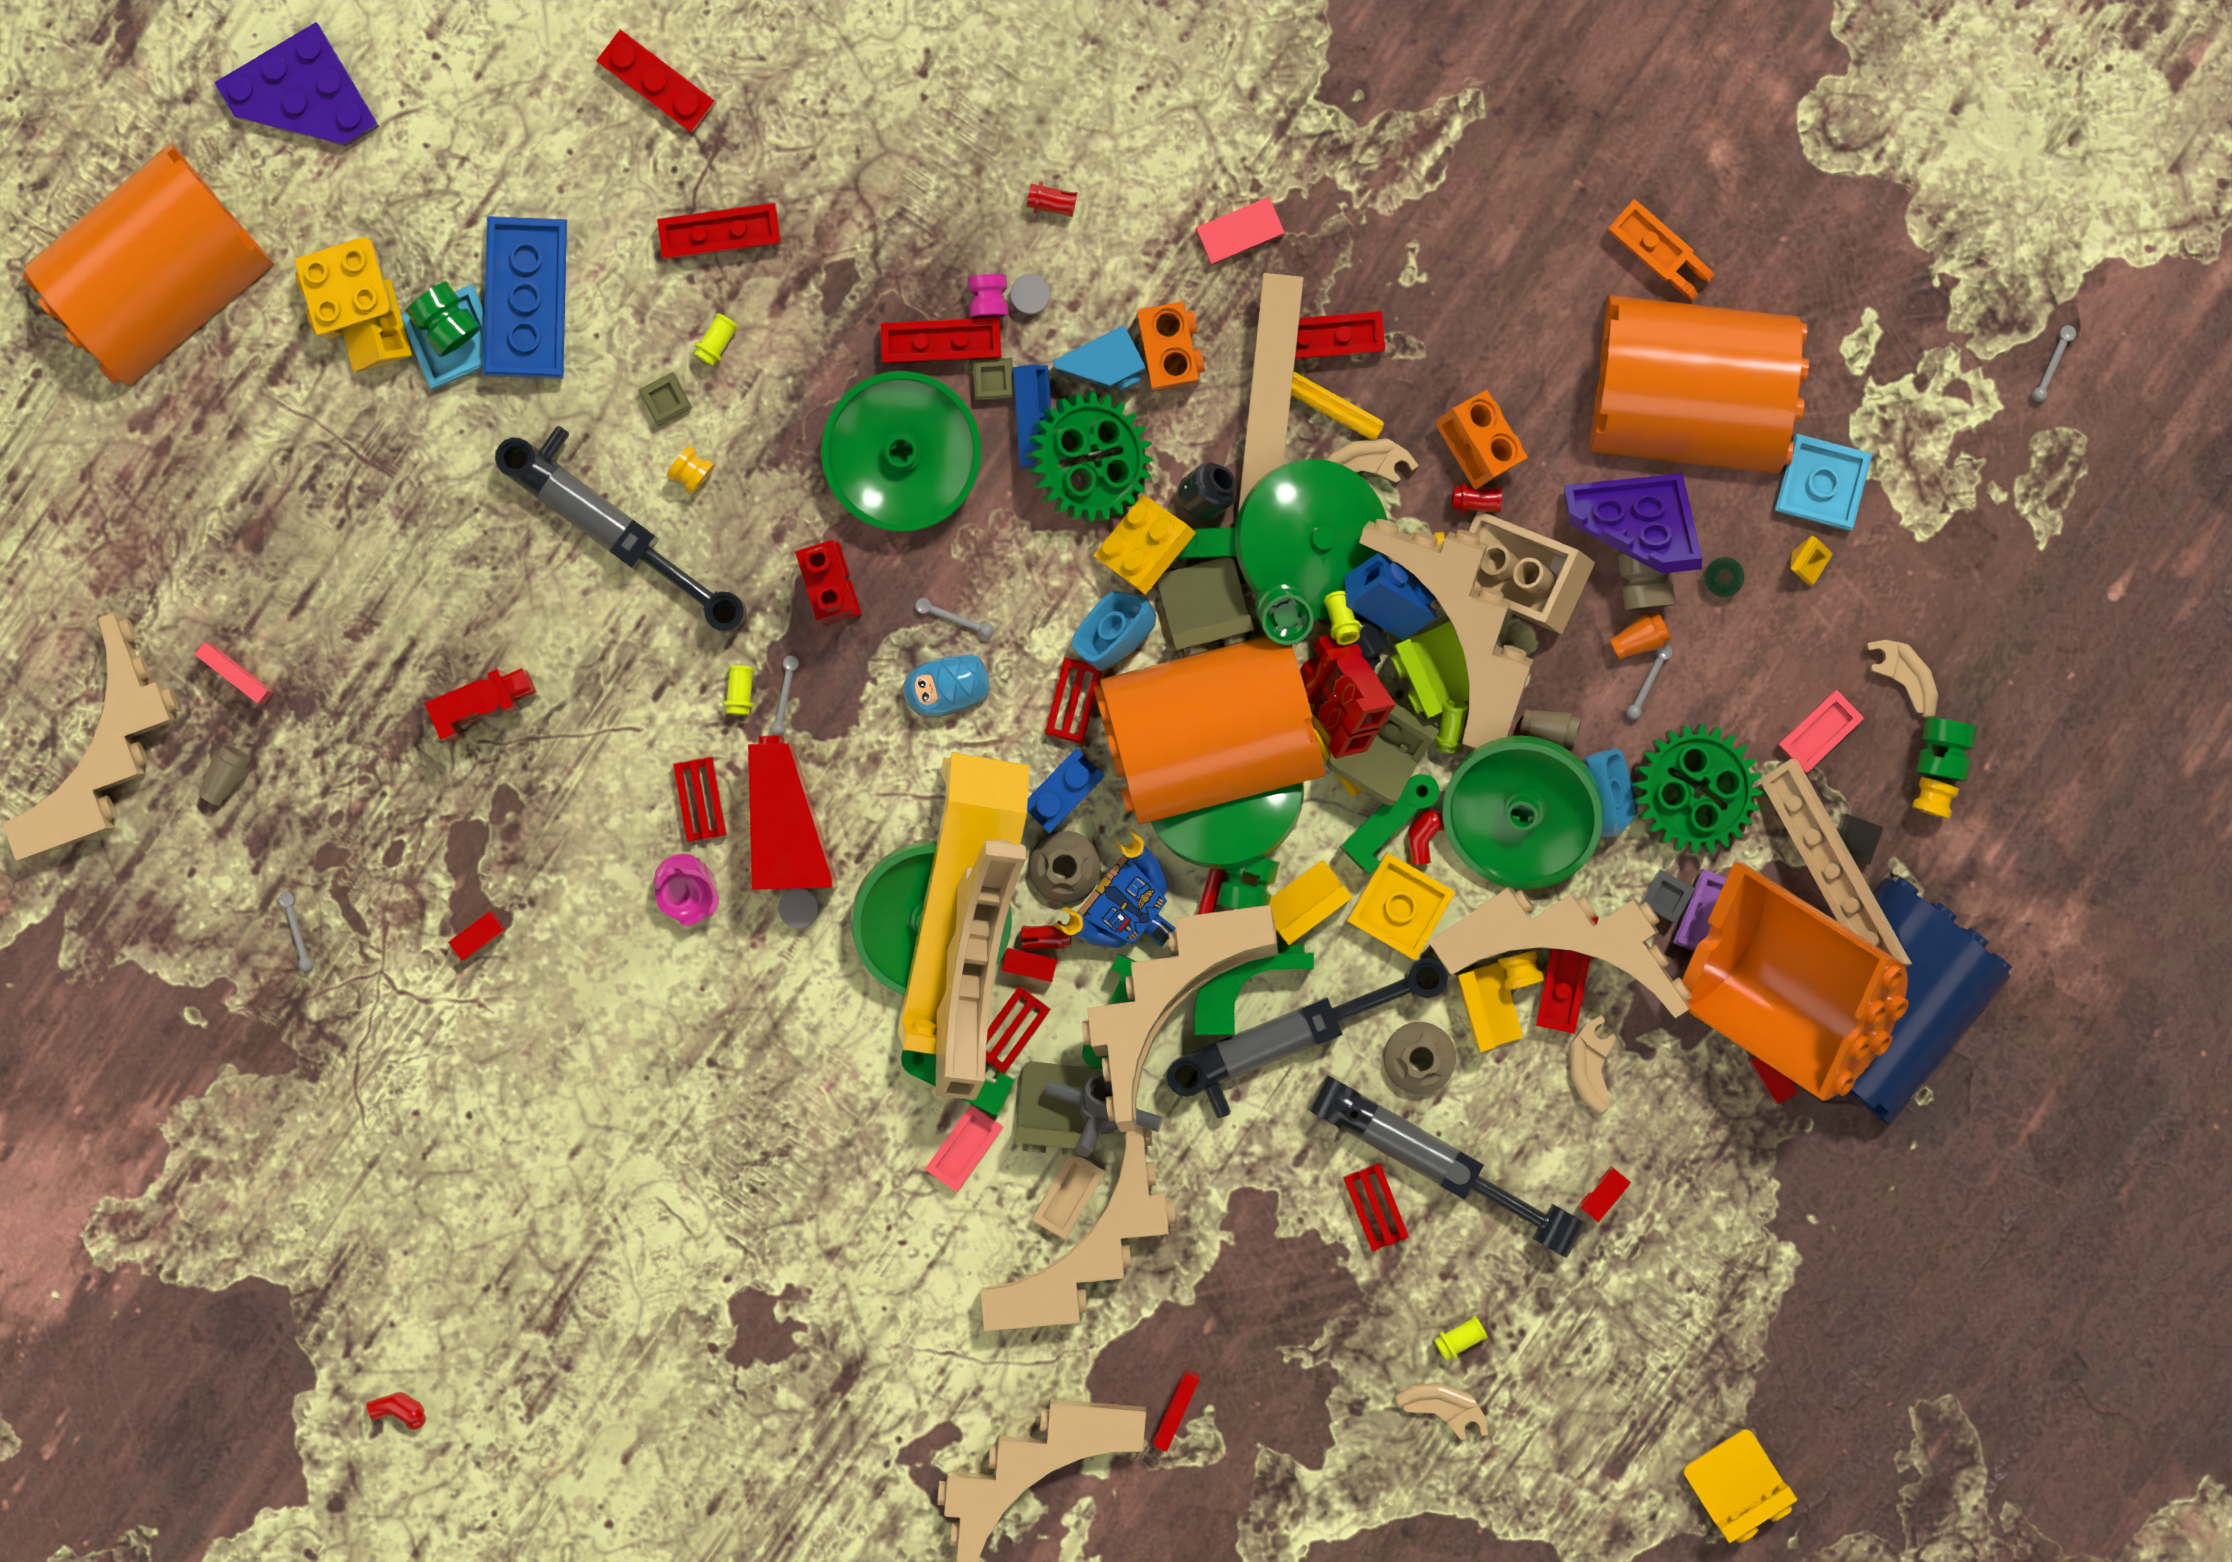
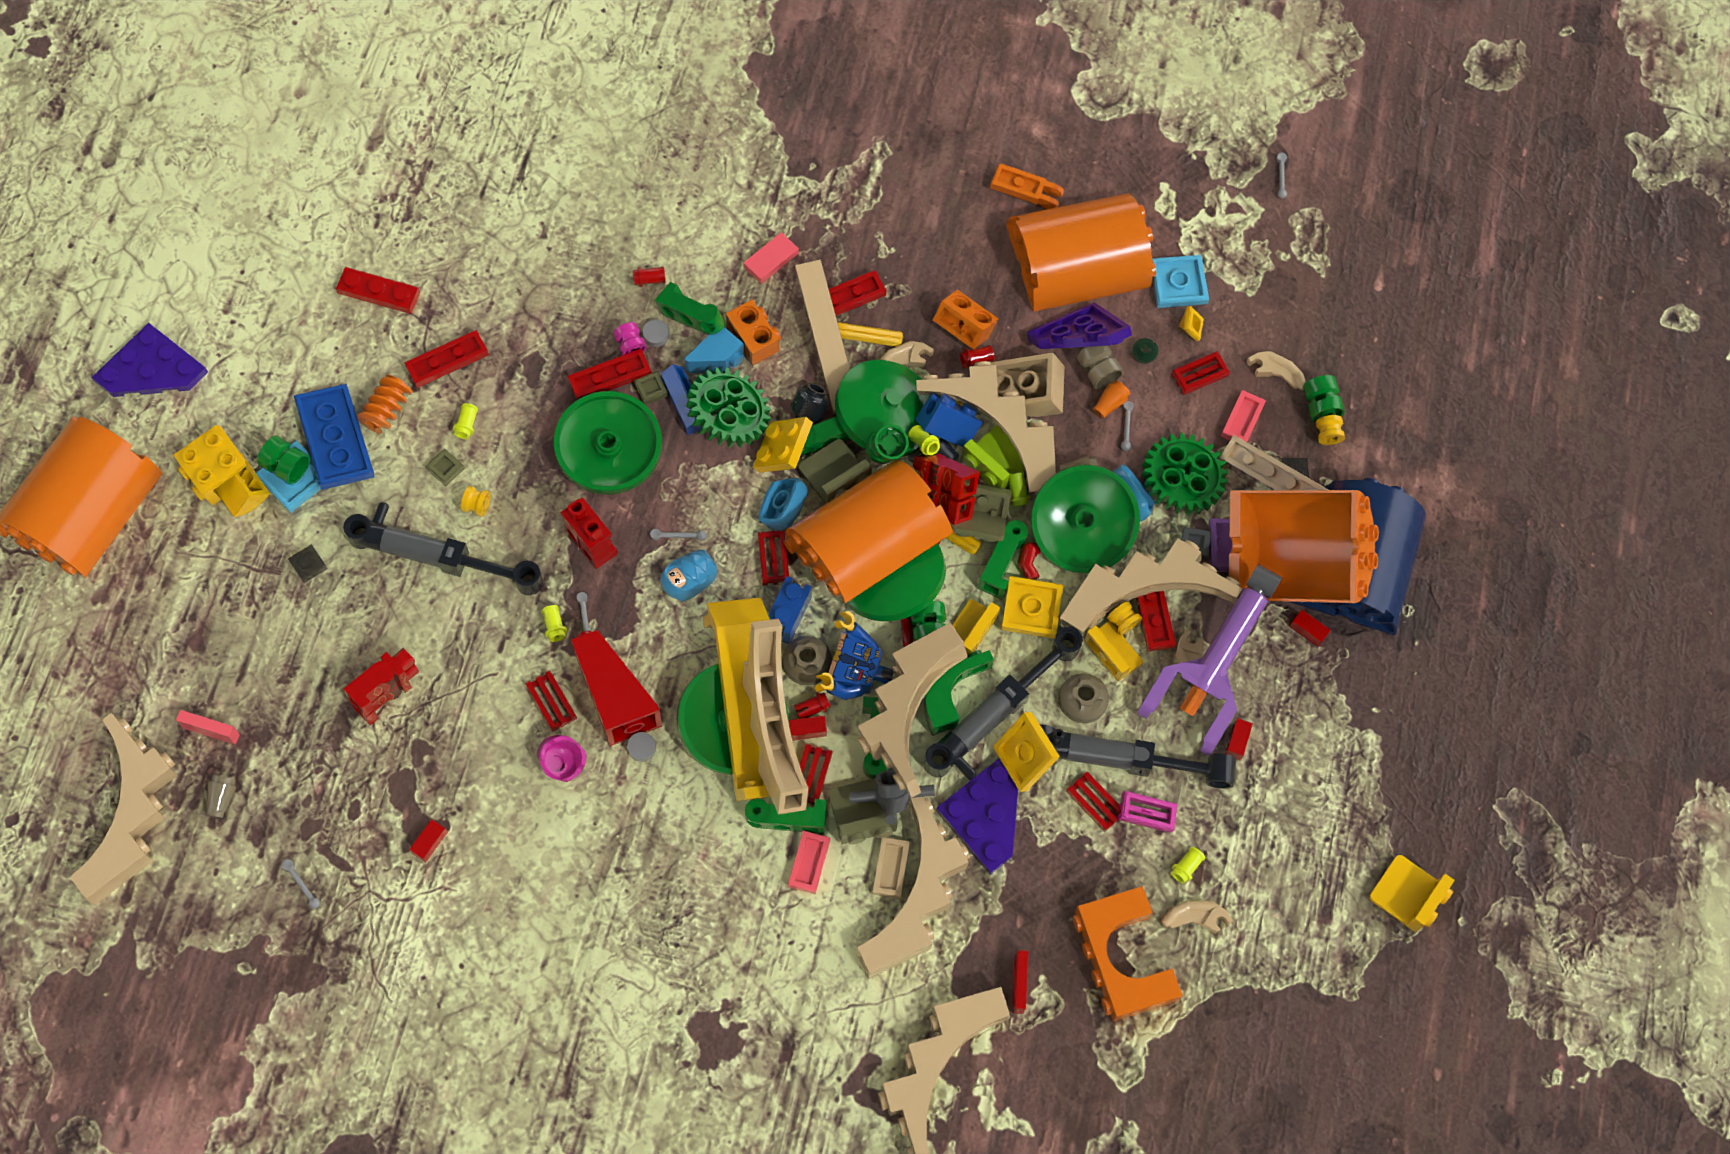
camera: 25 degrees left, 20 degrees down
none -> clear smoke plate [288,544,328,583]
none -> orange piece [357,374,413,434]
none -> green leg [654,282,725,335]
none -> dark purple plate [936,758,1018,875]
none -> yellow plate [993,712,1060,792]
none -> orange arch [1072,886,1183,1022]
none -> dark pink tile [1118,791,1177,833]
none -> medium lavender piece [1137,564,1283,756]
none -> red tile [1171,351,1230,396]

